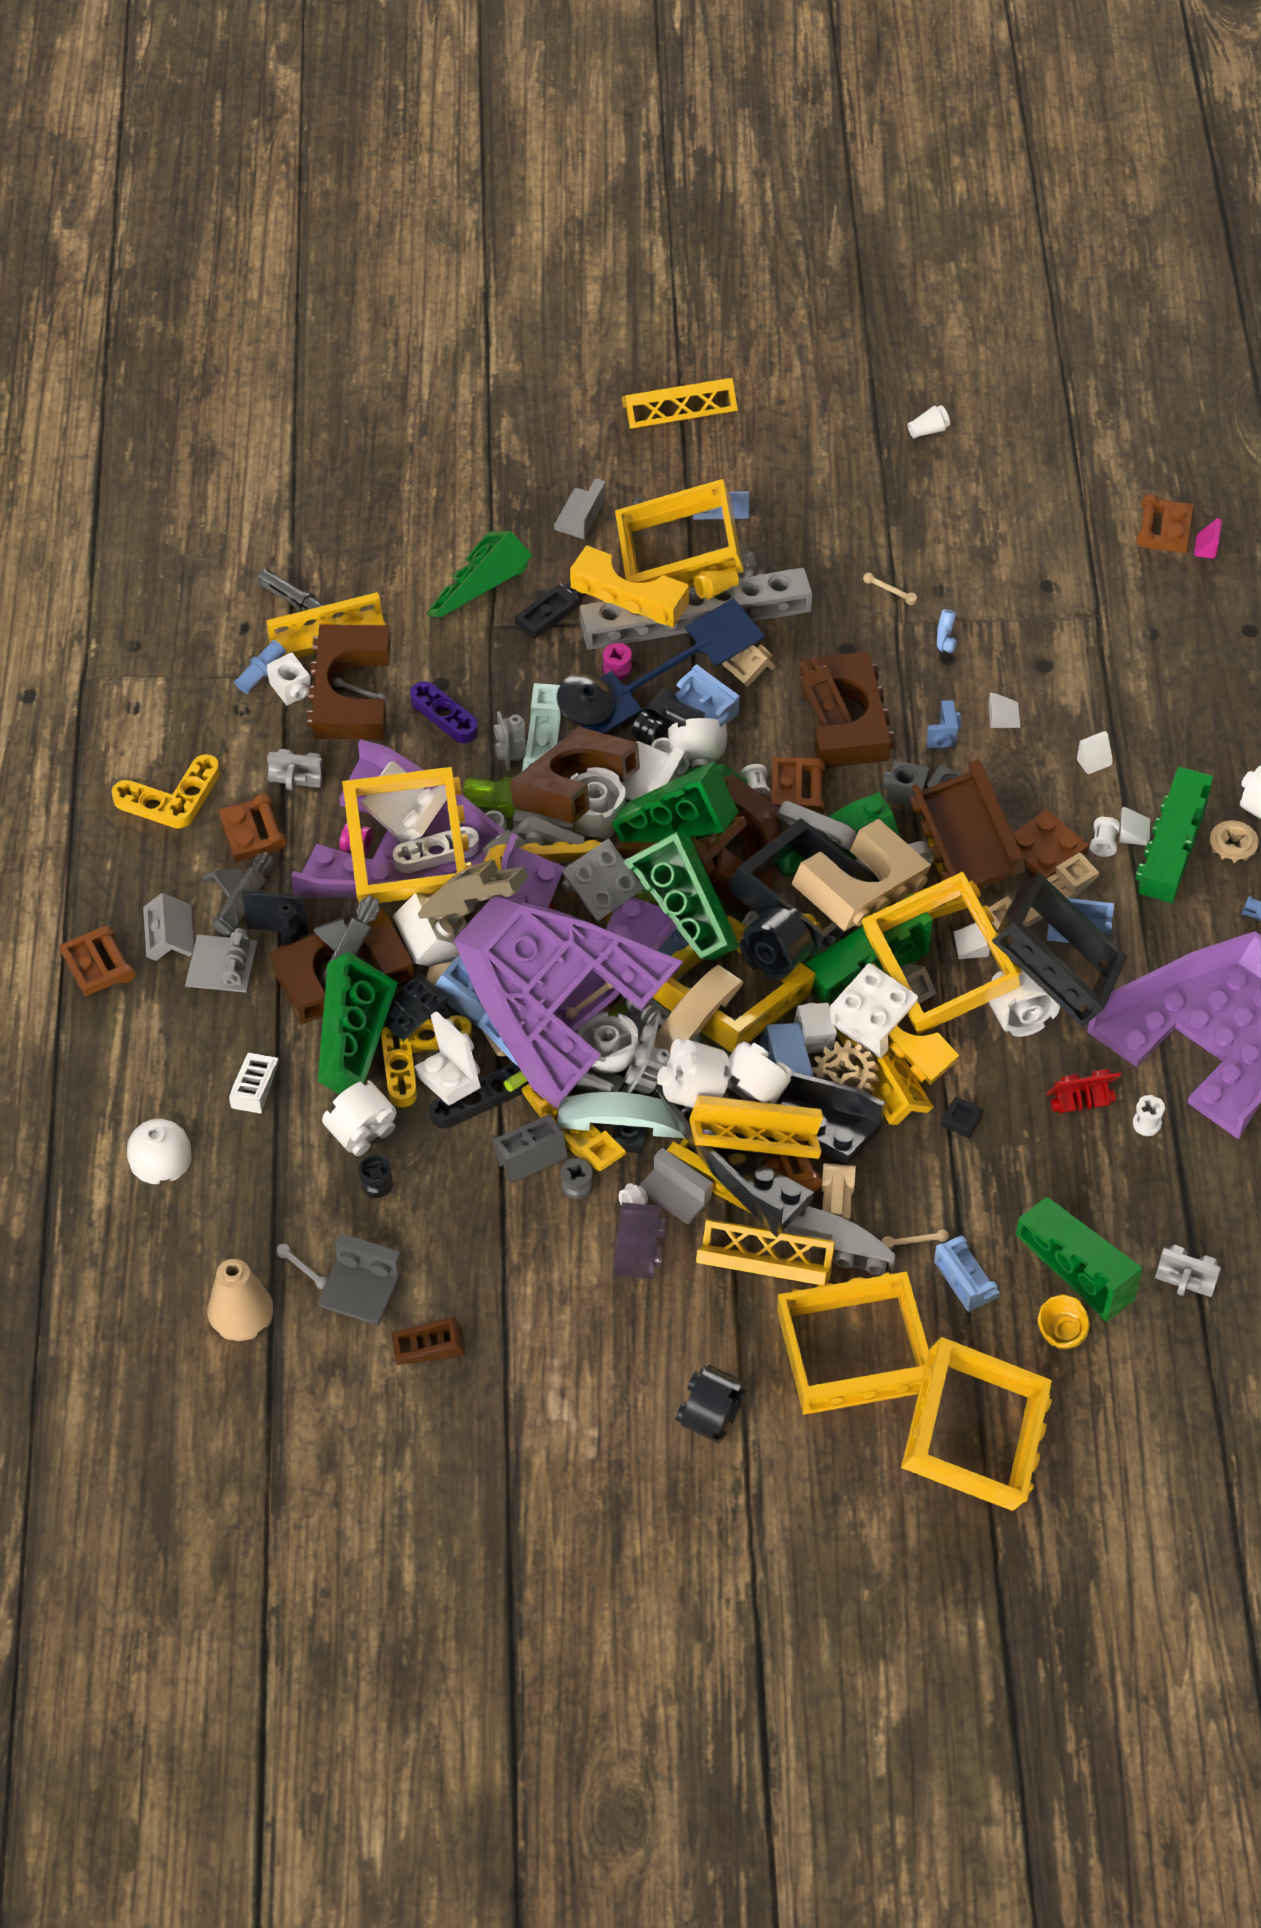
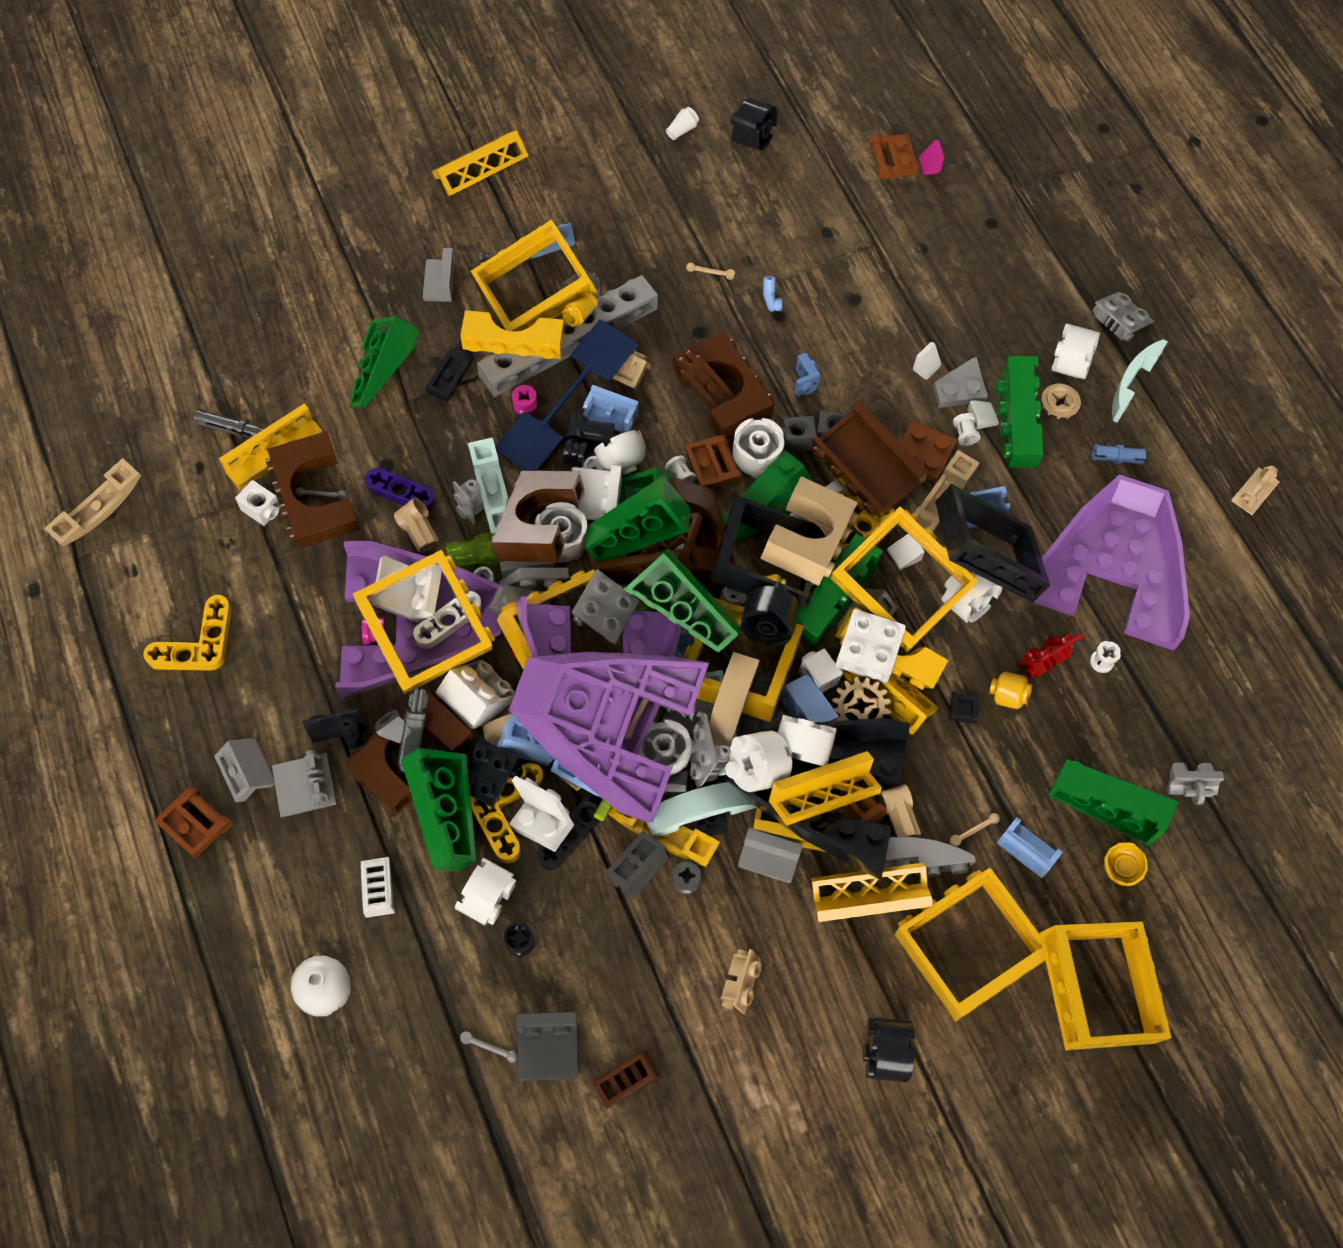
camera: 25 degrees left, 10 degrees up
dark grey piece [202,852,273,937] -> none
tan cone [207,1259,274,1341] -> none
dark orange plate [218,794,286,862] -> none
medium blue pin [234,639,286,694] -> none
light grey hips [267,749,322,790] -> none
dark tan slope [418,860,529,920] -> none
black dish [556,674,615,726] -> none
clear purple brick [614,1202,667,1279] -> none
white plate [619,1183,648,1214] -> none
light grey beam [776,801,857,850] -> none
white slope [988,693,1020,728] -> none
none -> tan slope [44,458,141,546]
none -> tan piece [394,498,439,553]
none -> tan hinge [721,949,761,1014]
none -> black brick [730,96,778,151]
none -> white brick [732,418,784,479]
none -> light grey wing [933,357,988,408]
none -> yellow head [990,671,1032,709]

